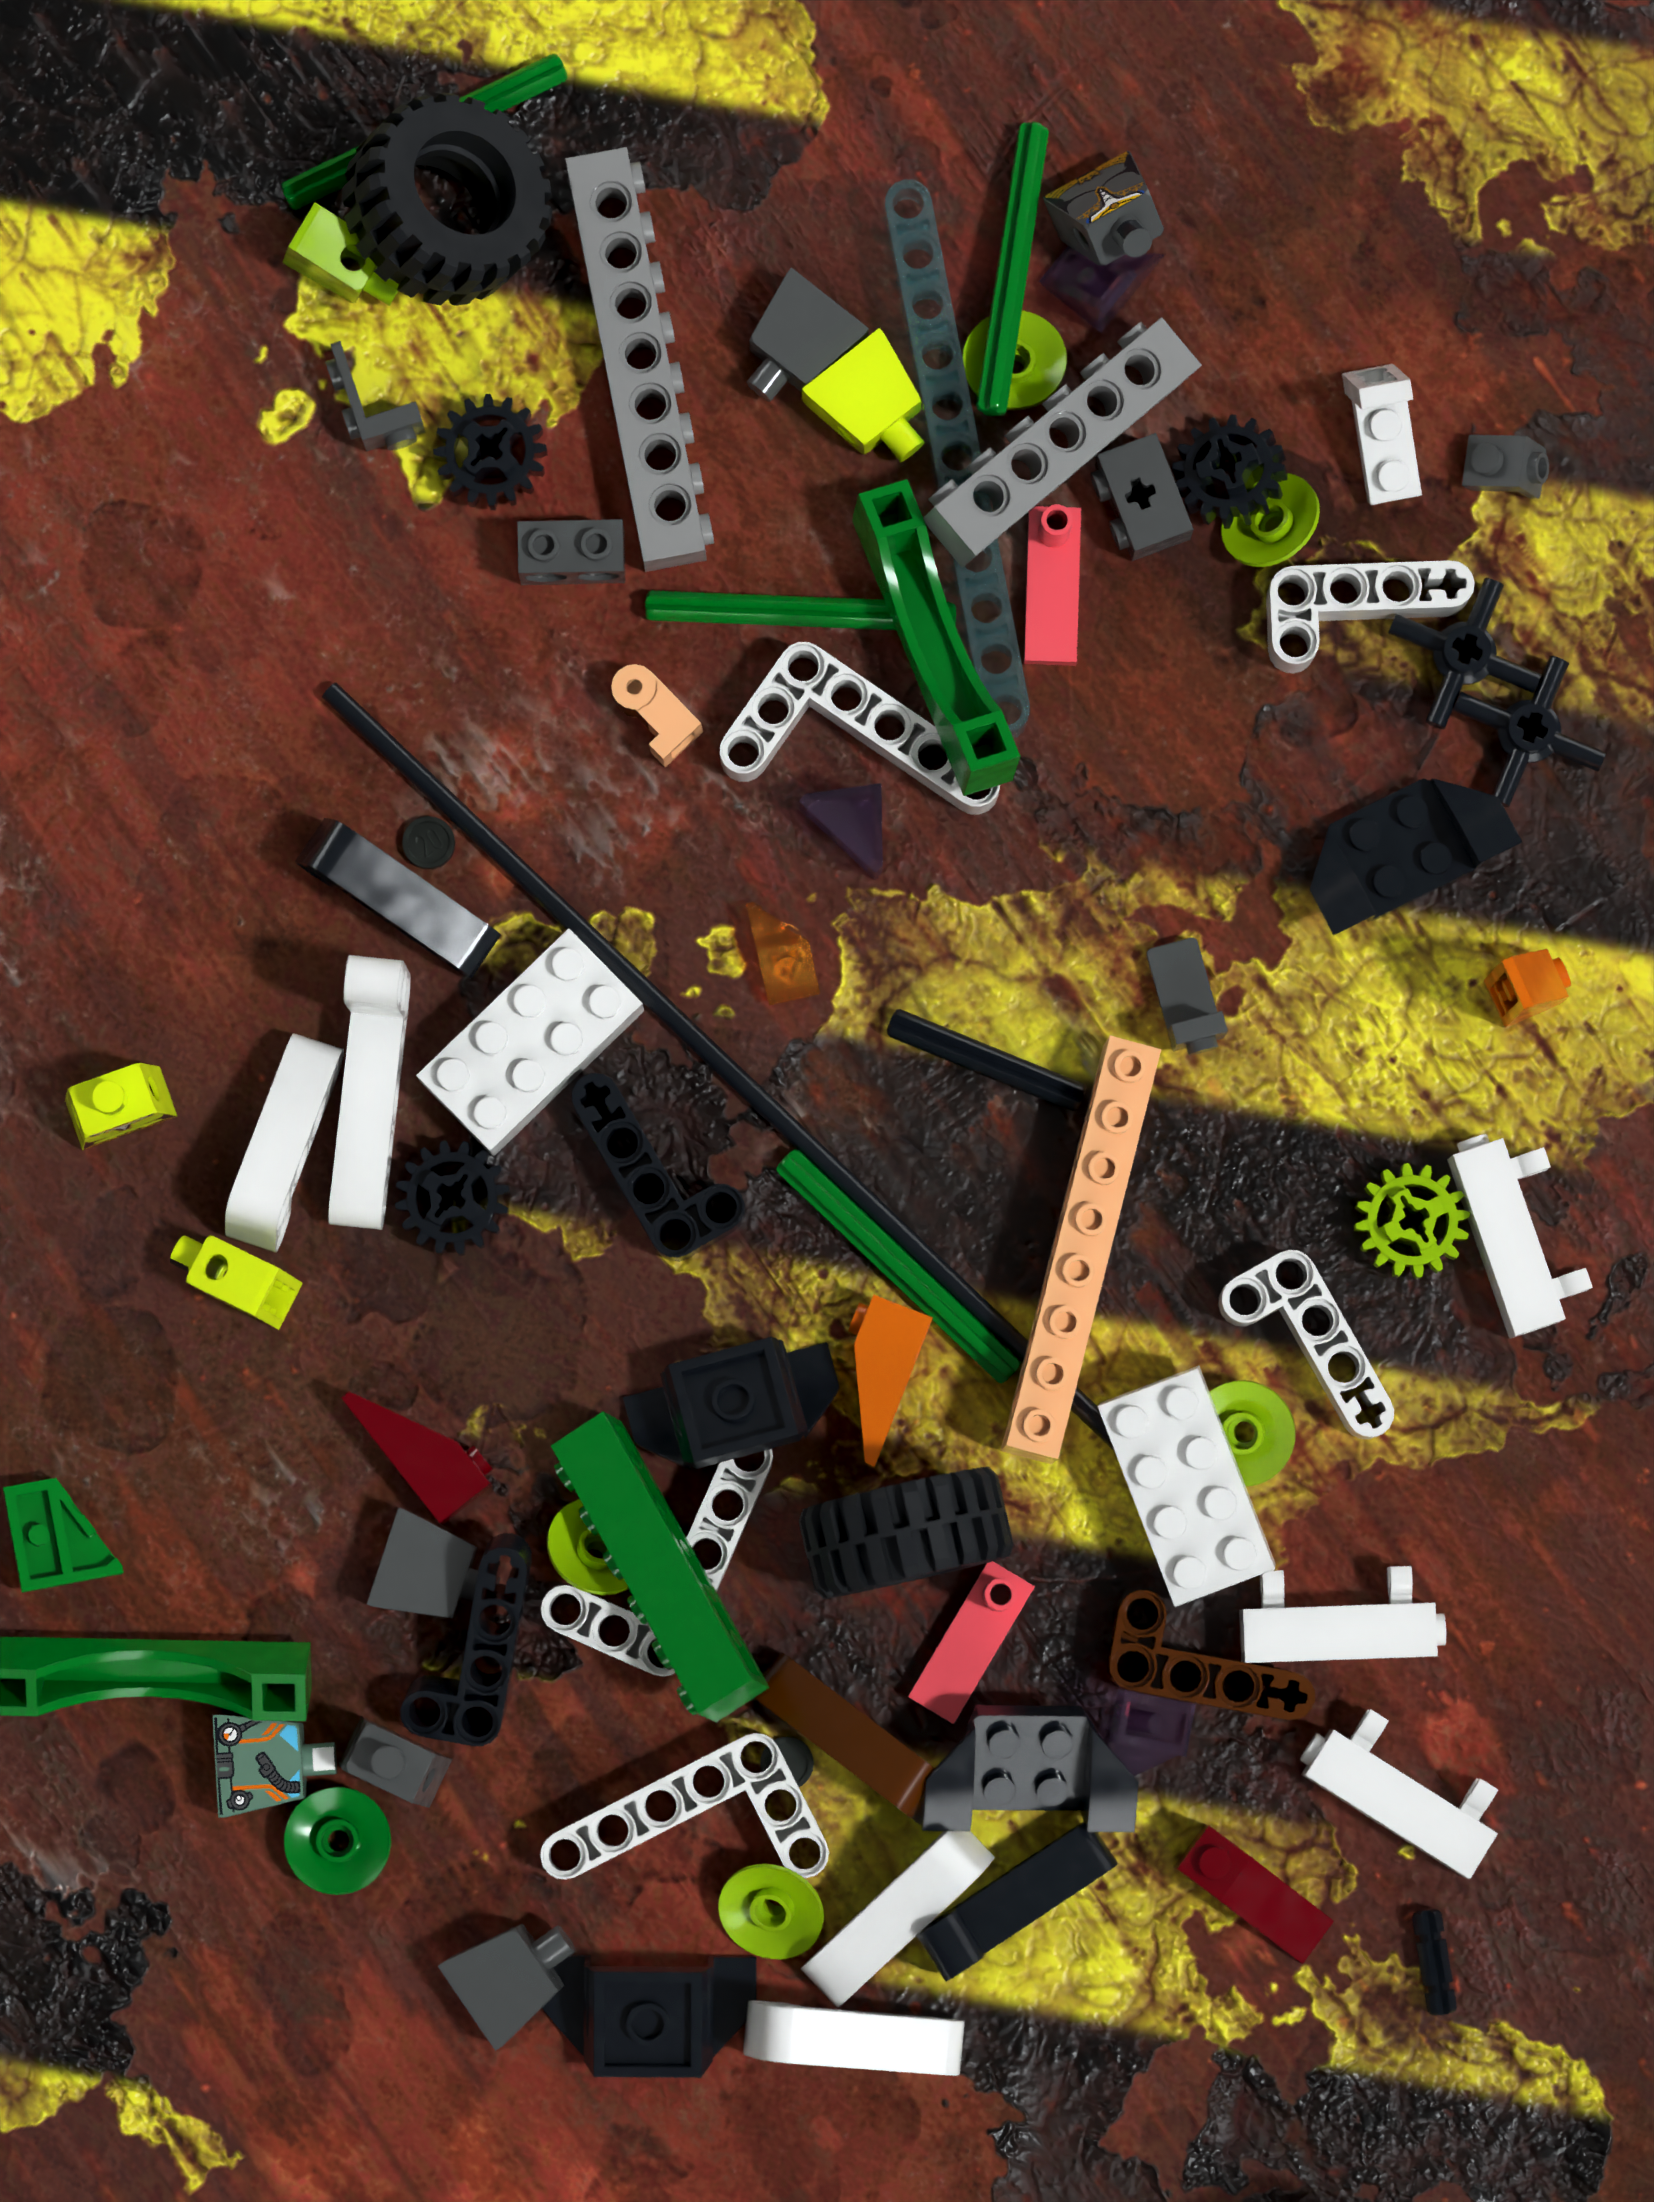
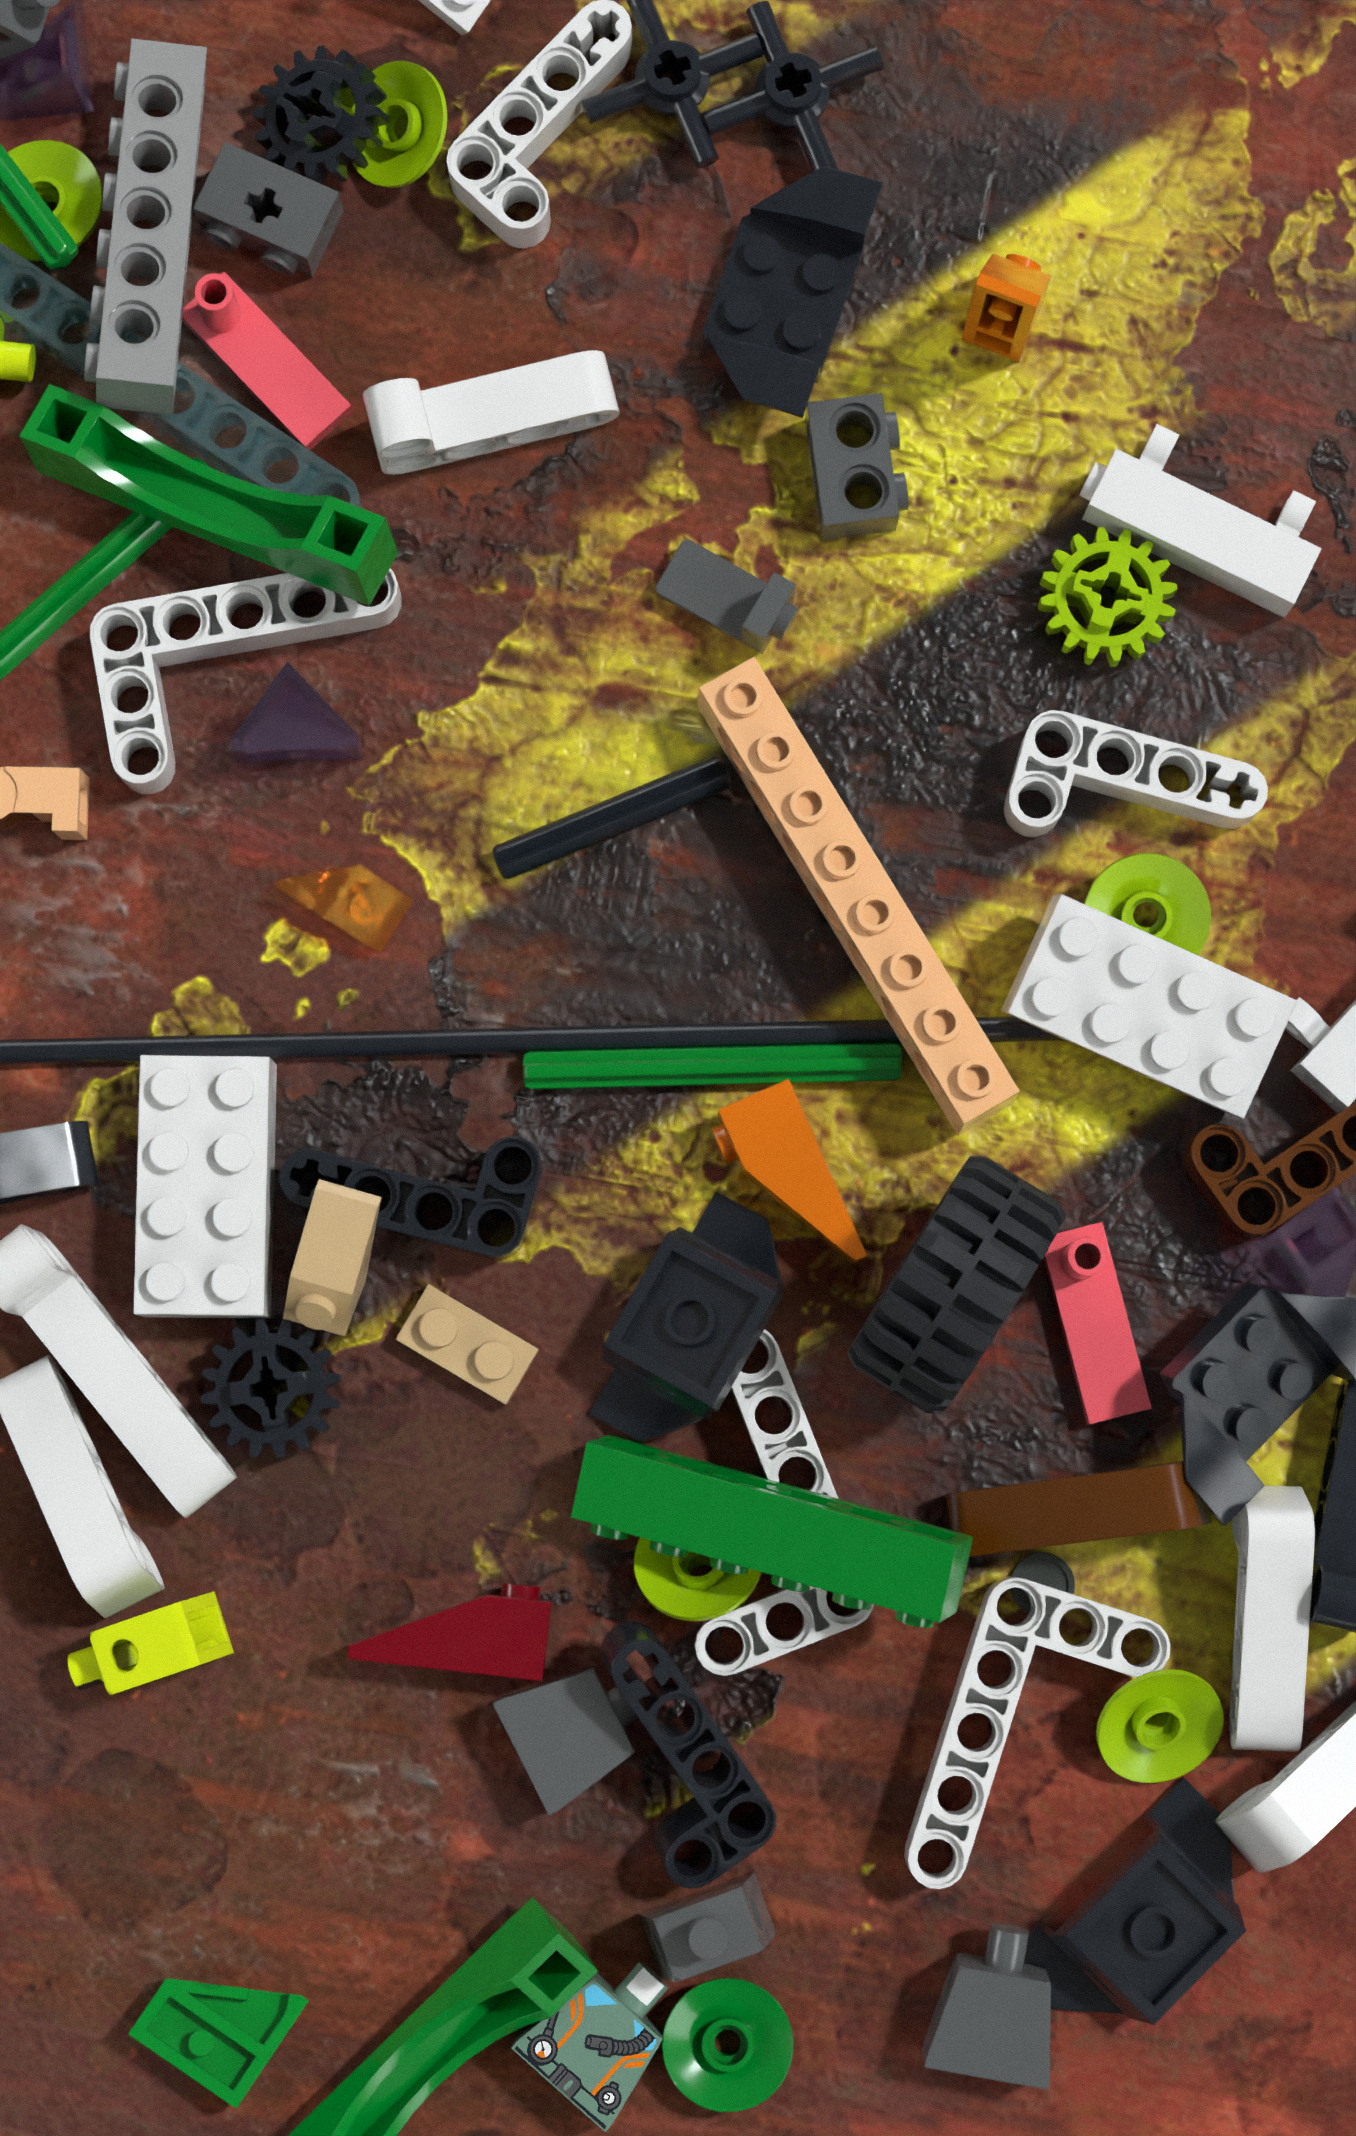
camera: 45 degrees left, 0 degrees up
none -> tan slope [283,1179,381,1336]
none -> white beam [363,350,620,475]
none -> tan plate [396,1284,539,1405]
none -> dark grey brick [805,393,909,540]

